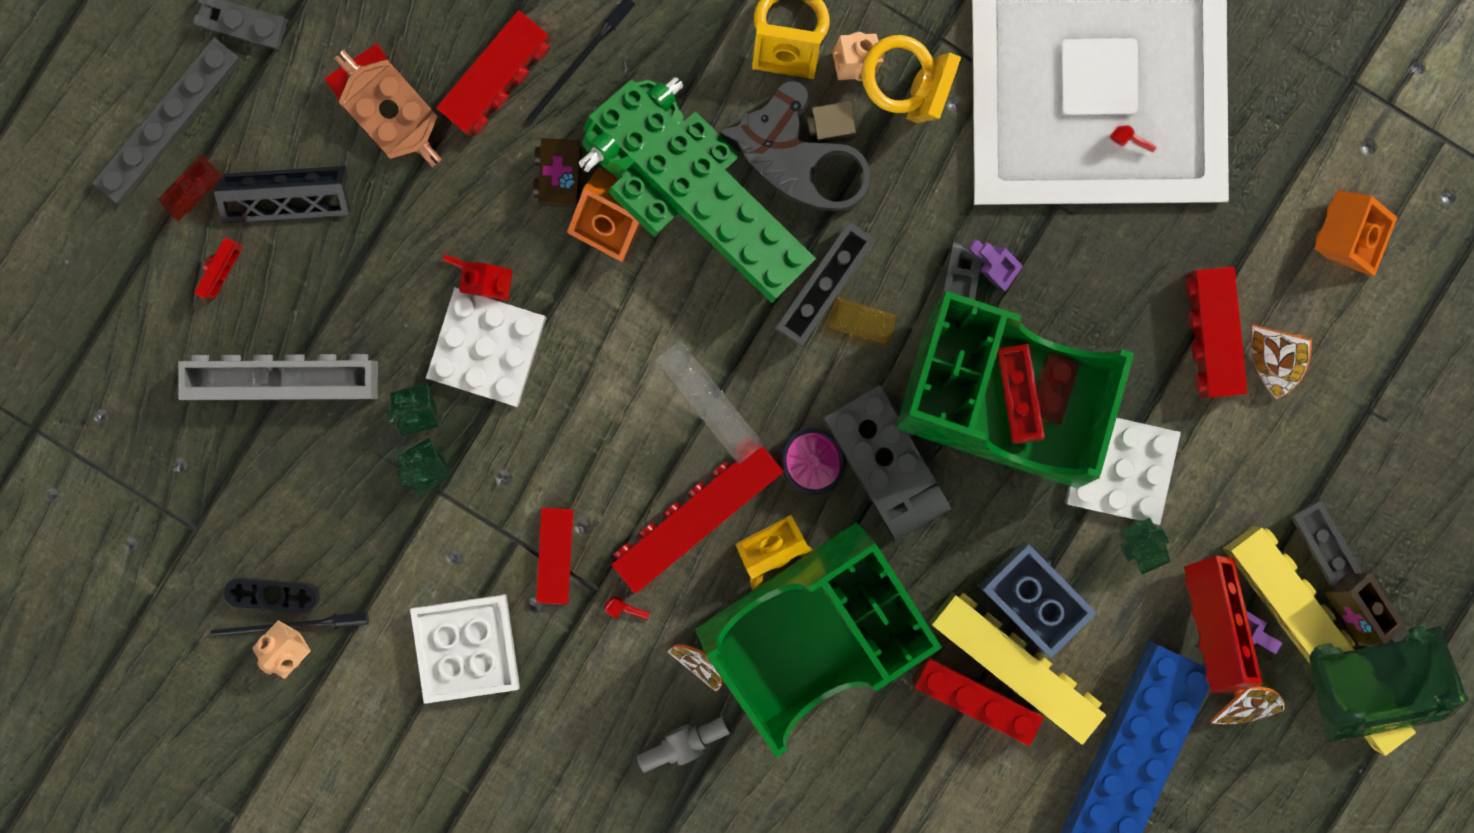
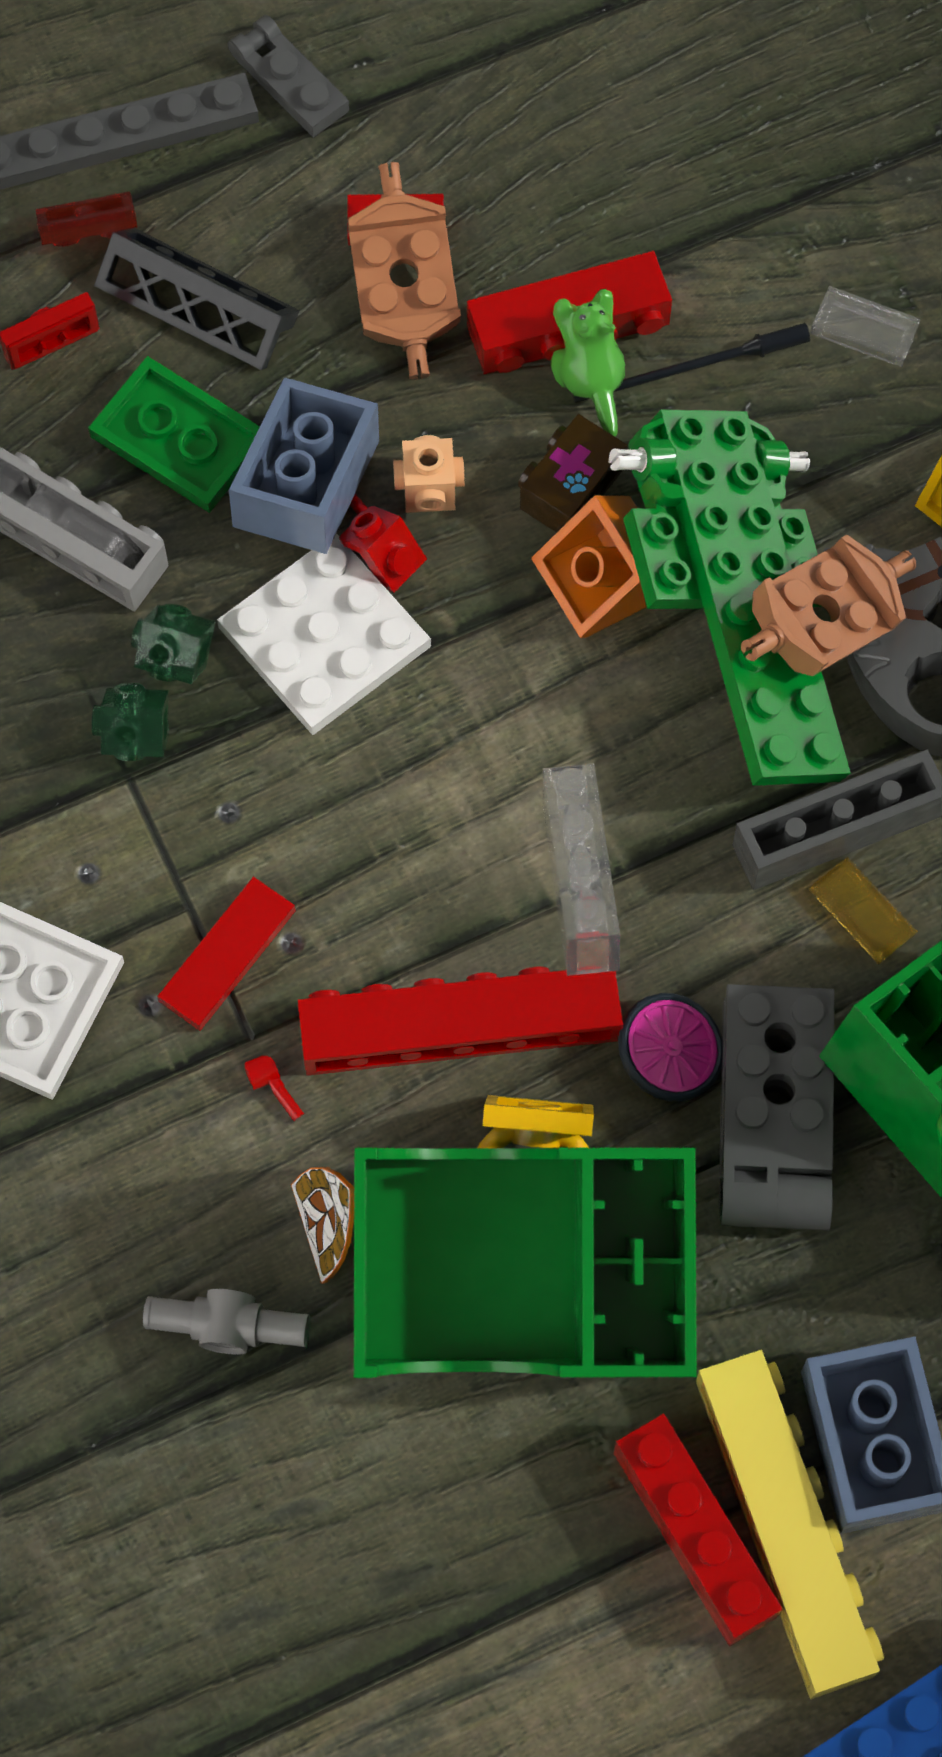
camera: 40 degrees right, 20 degrees down
none -> green plate [88,356,260,513]
none -> sand blue brick [229,377,379,554]
none -> light nougat brick [393,435,465,513]
none -> bright green animal [551,289,625,436]
none -> nougat plate [741,535,916,676]

